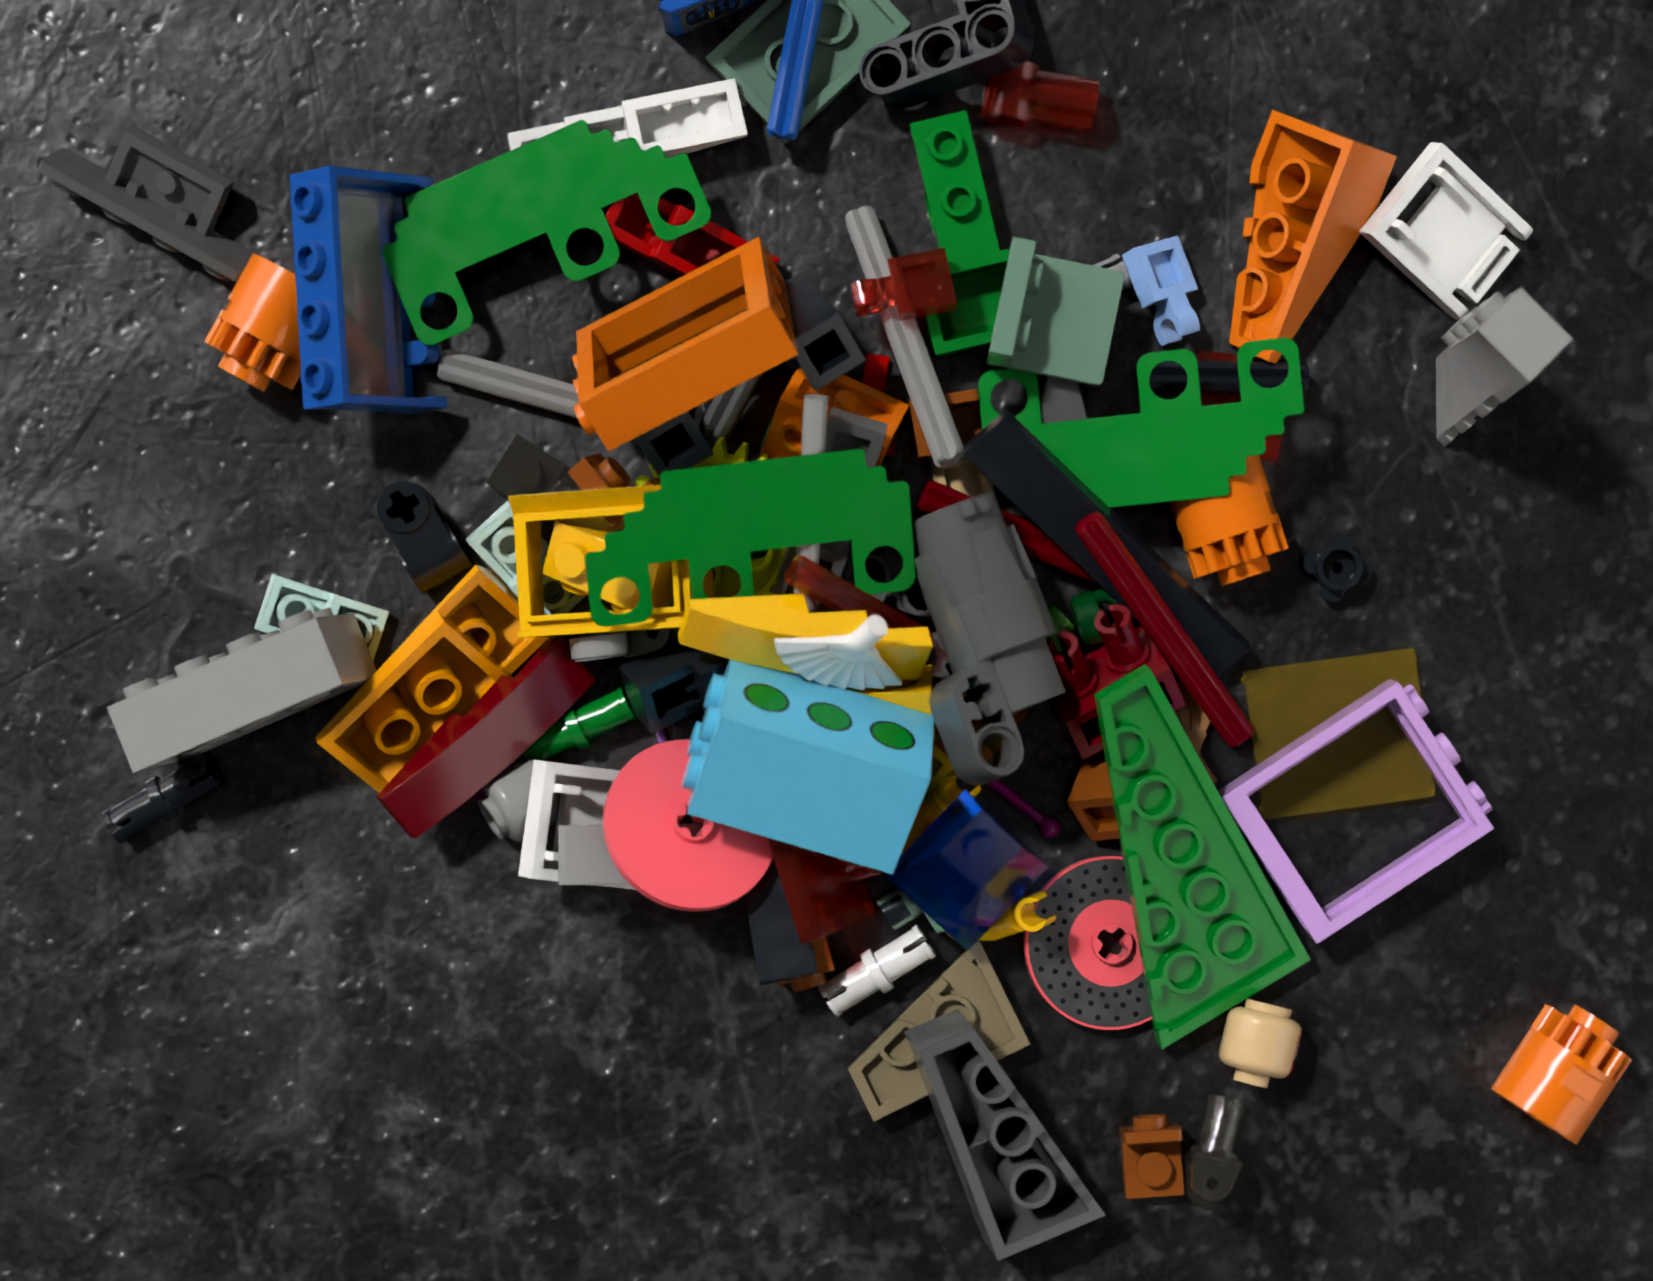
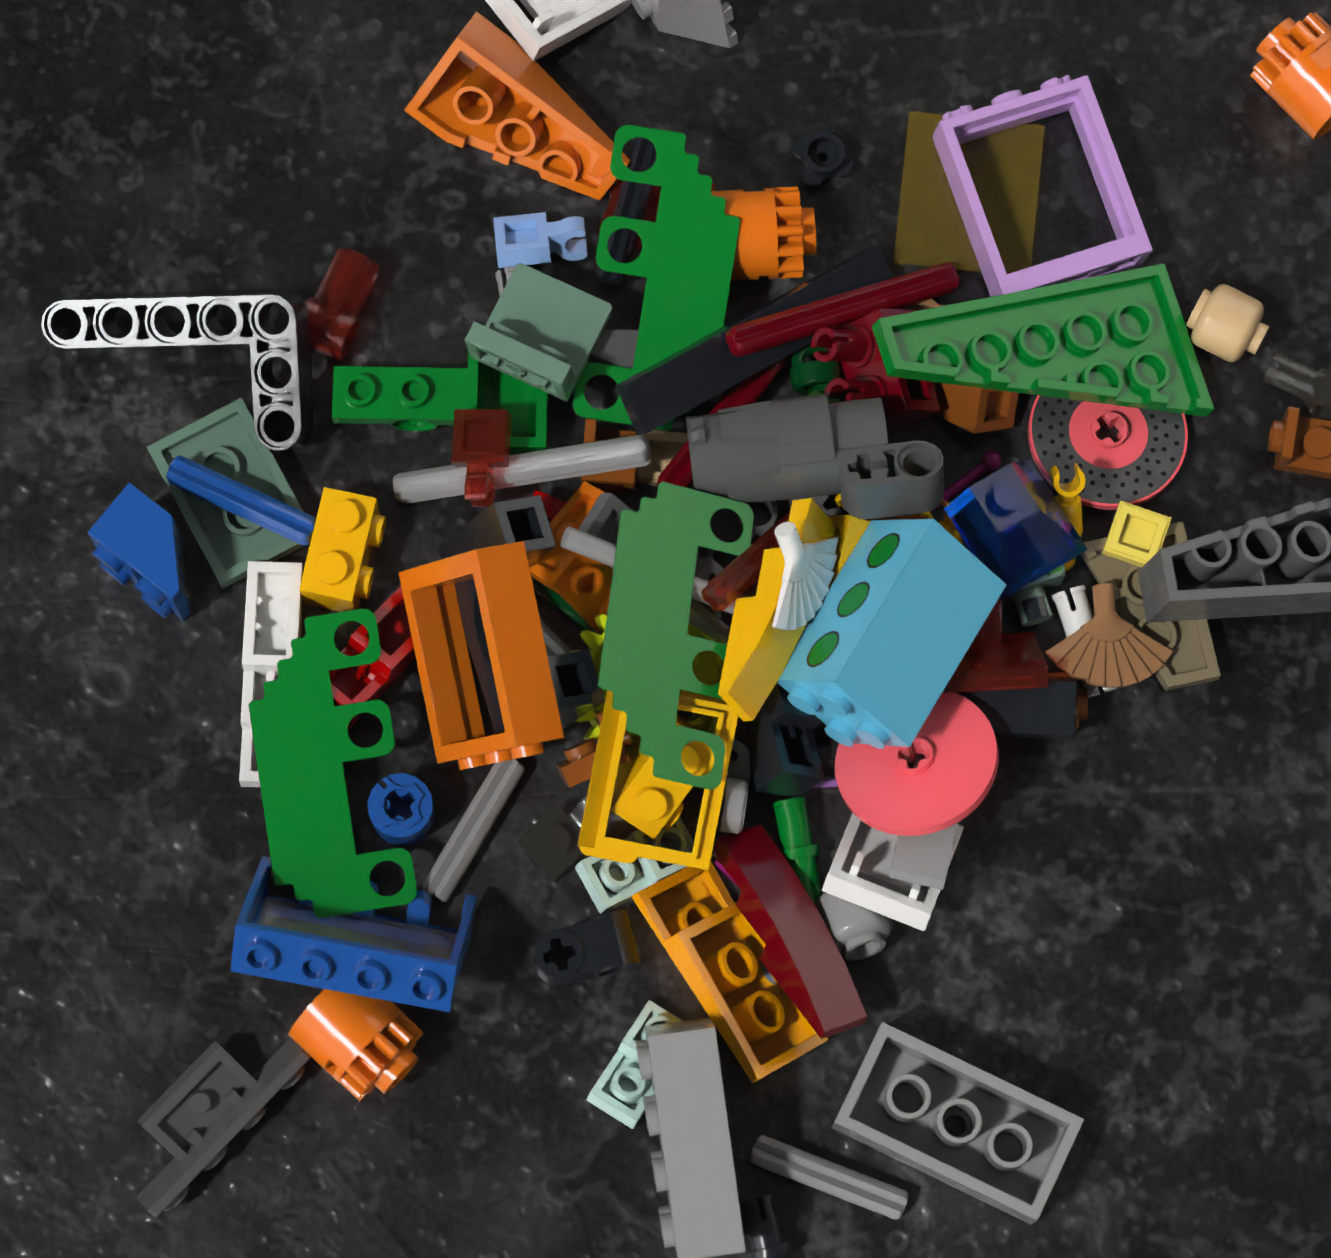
camera: 80 degrees left, 10 degrees down
none -> yellow brick [299,487,386,612]
none -> blue piece [367,773,436,846]
none -> light grey axle [750,1135,909,1219]
none -> light grey brick [832,1022,1084,1225]
none -> medium nougat hand [1045,583,1173,688]
none -> light yellow tile [1102,500,1171,568]

